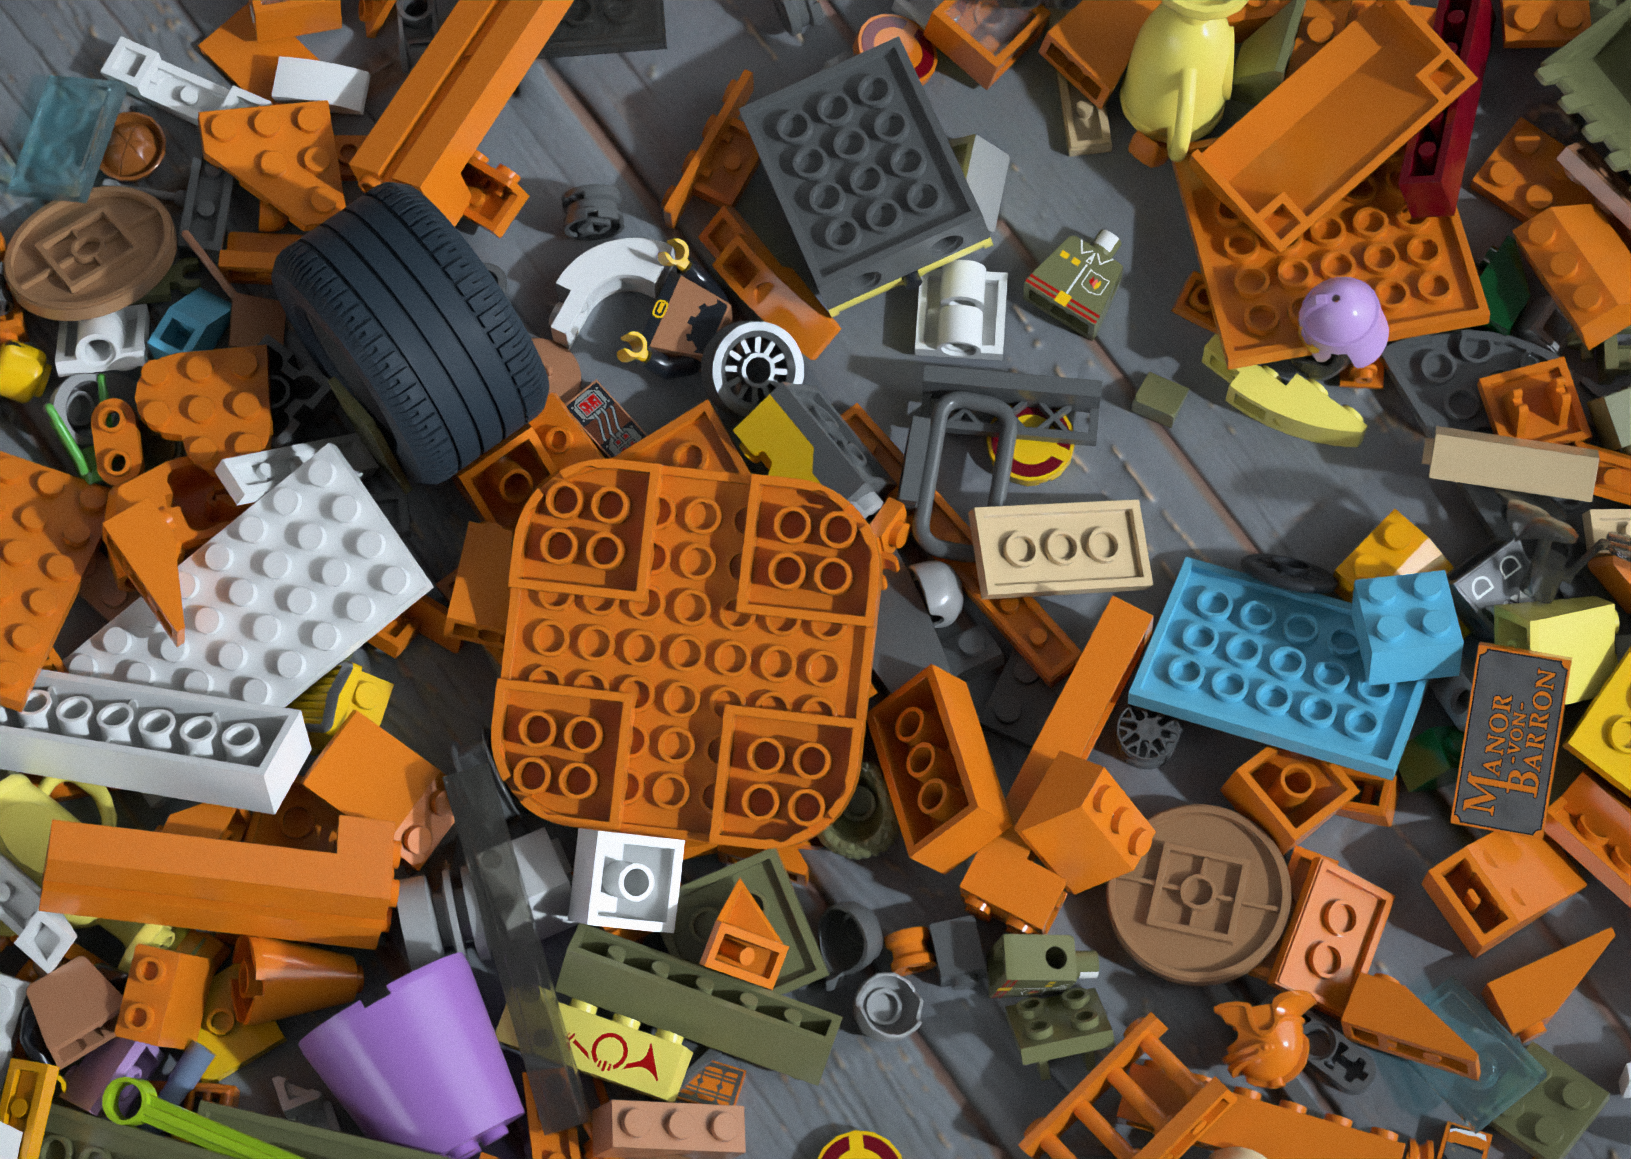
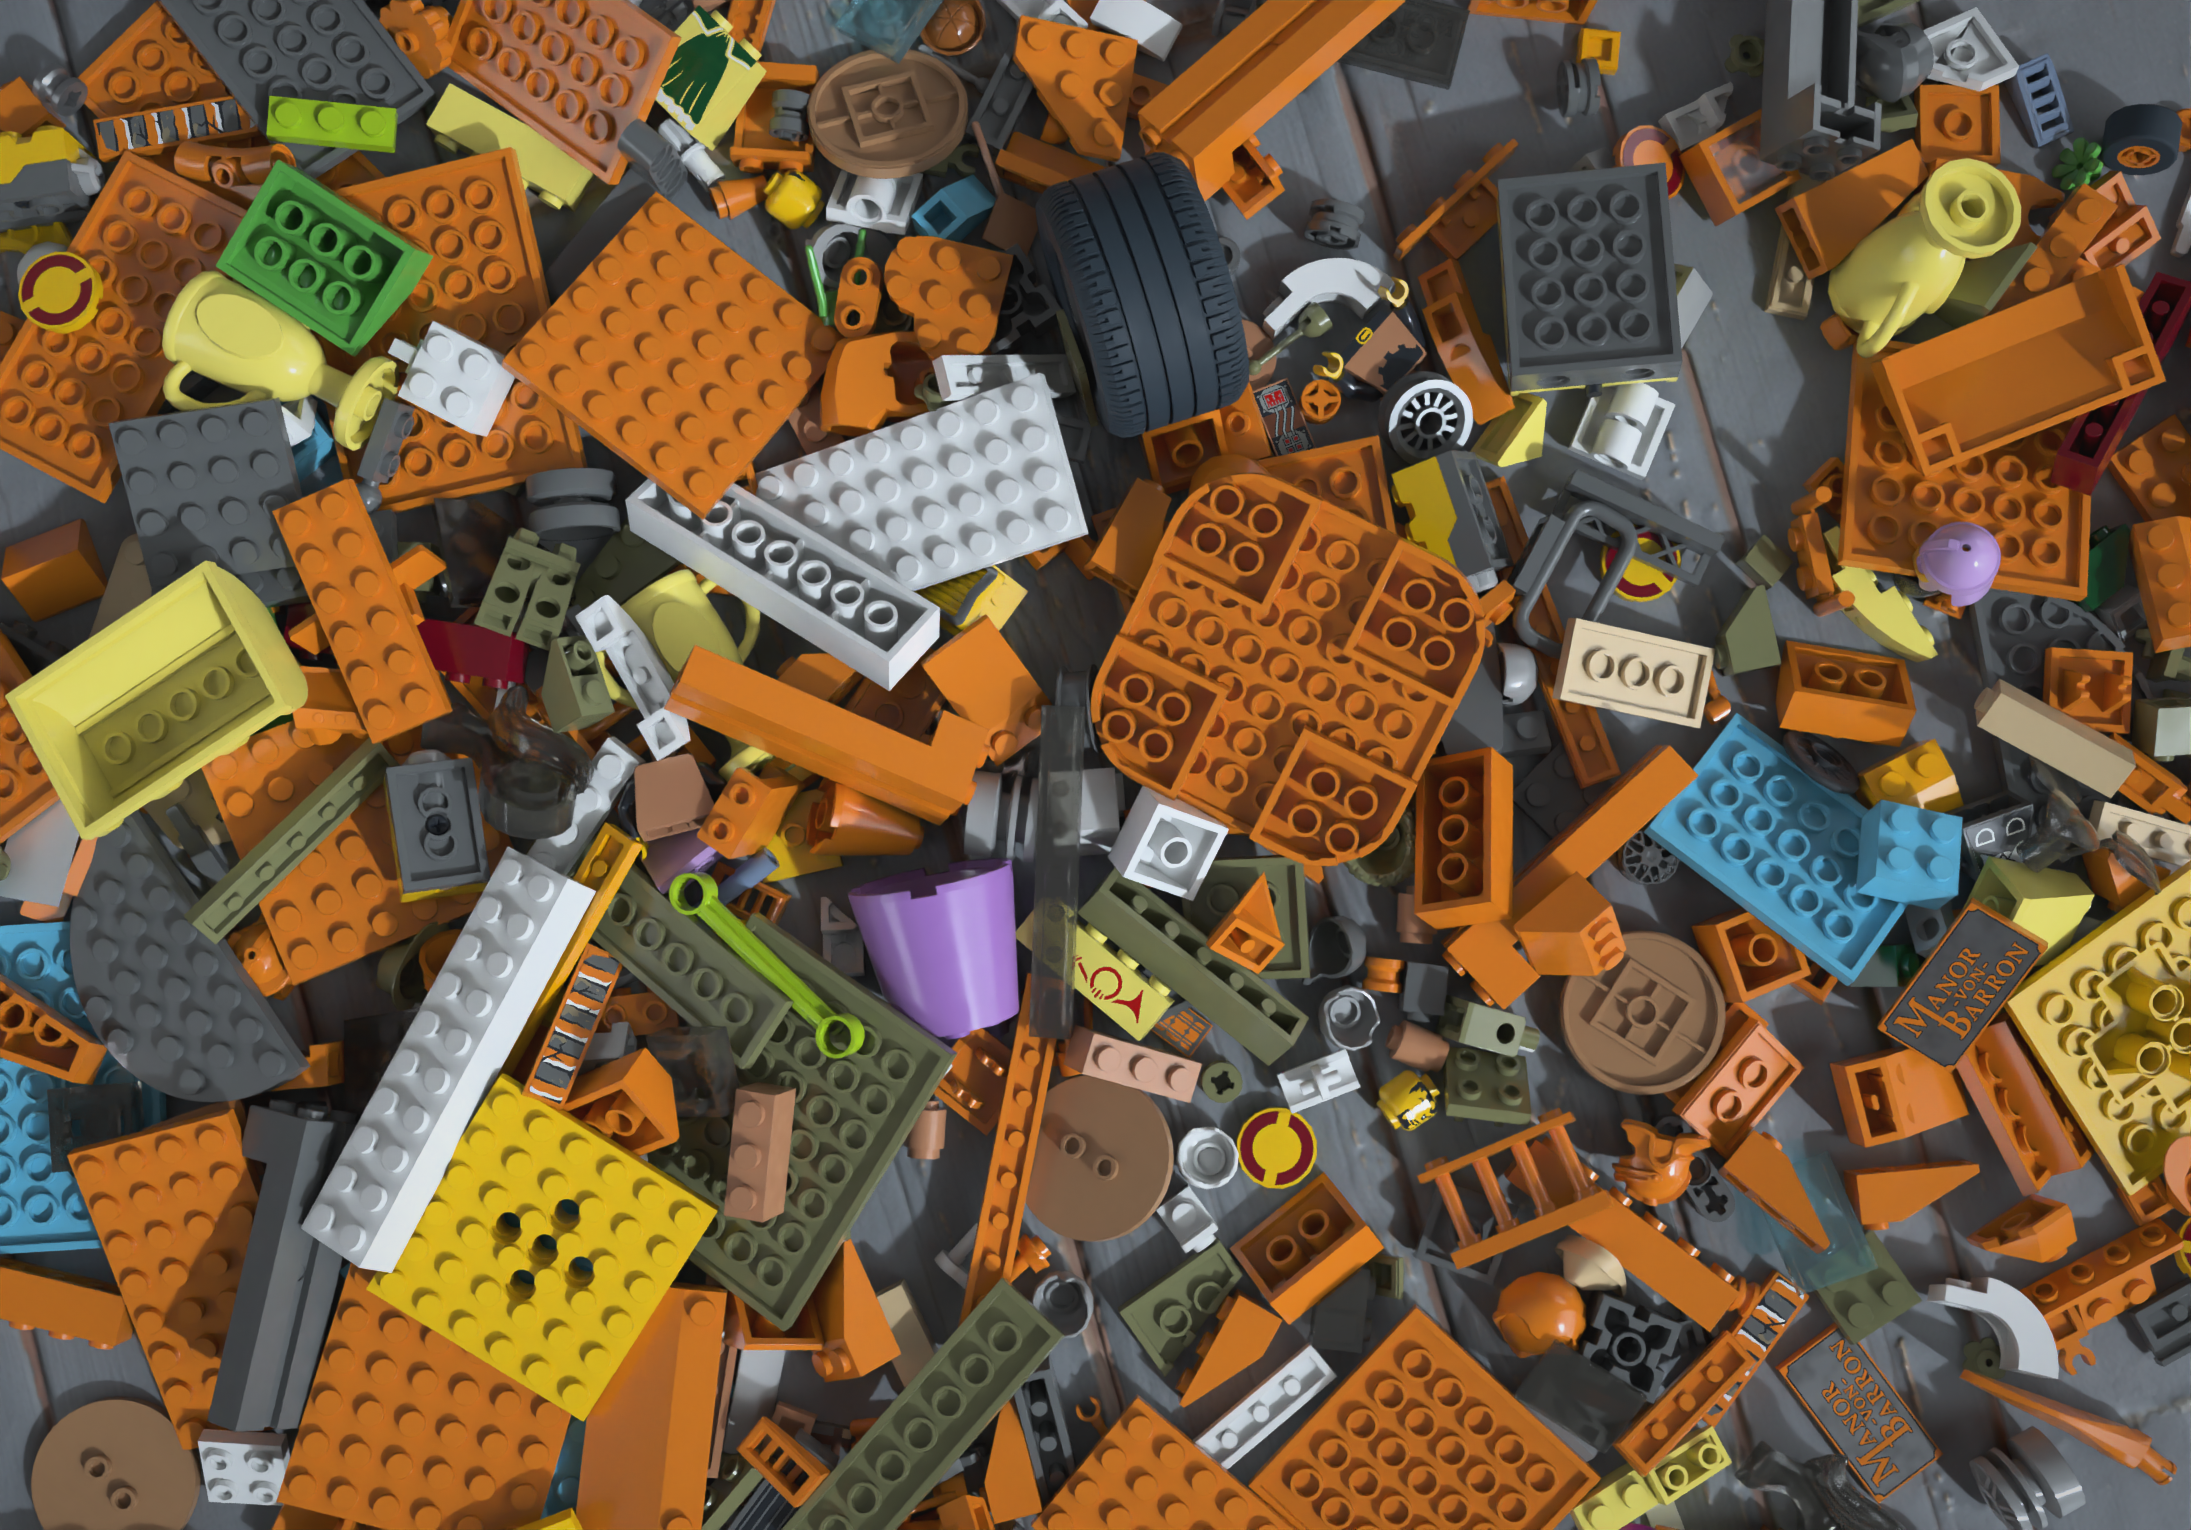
camera: 15 degrees right, 15 degrees up
orange slope [102,496,185,647] -> none
olive torso [1023,229,1123,341] -> none
none -> olive plate [914,373,961,411]
none -> olive wheel [1201,1060,1243,1103]
none -> olive hinge [1249,302,1333,376]
none -> white hips [1276,1049,1360,1114]
none -> orange wheel [1299,379,1341,425]
none -> yellow head [1376,1070,1440,1131]
none -> nougat brick [1385,1020,1449,1073]
none -> nougat brick [1396,885,1437,944]
none -> light yellow slope [1470,393,1547,467]
none -> orange hand [1703,670,1731,725]
none -> olive slope [1712,585,1782,677]
none -> orange slope [1775,640,1917,747]
none -> orange plate [1788,486,1855,617]

